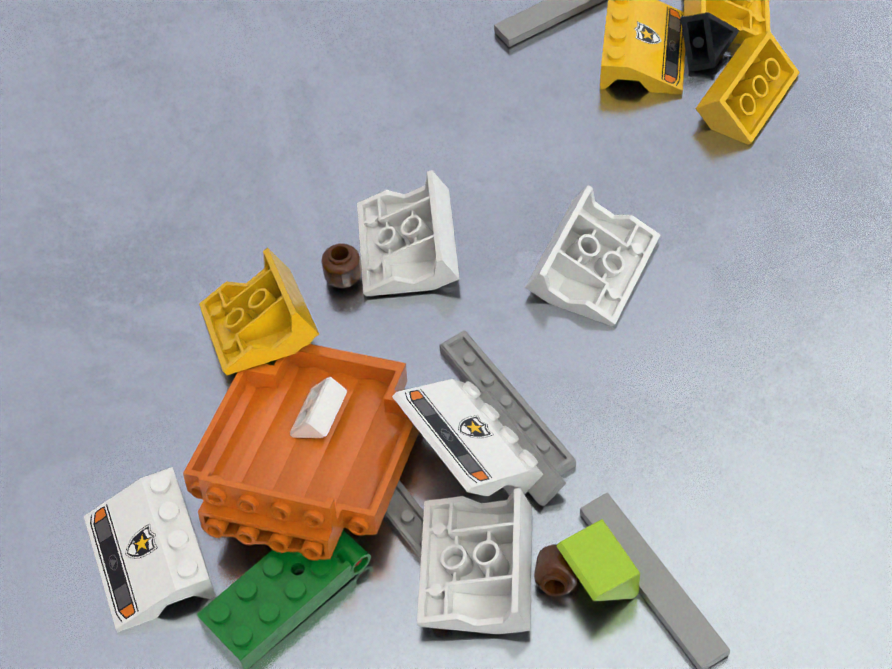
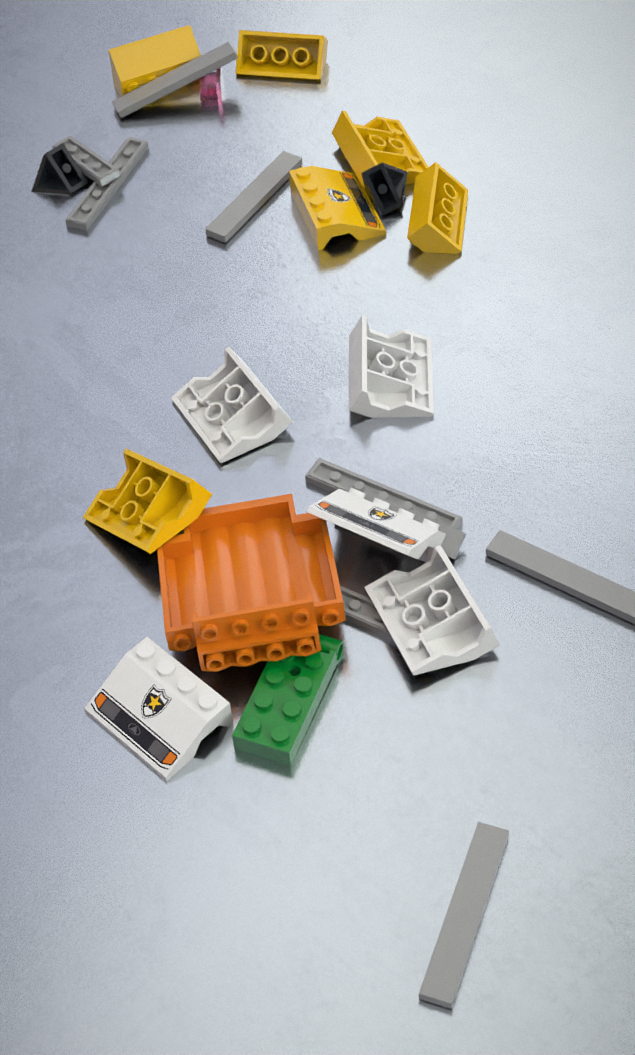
camera: 25 degrees left, 5 degrees down
white slope [290,377,347,438] -> none
reddish brown head [321,243,362,288] -> none
reddish brown head [534,544,579,596] -> none
lime slope [557,519,640,601] -> none

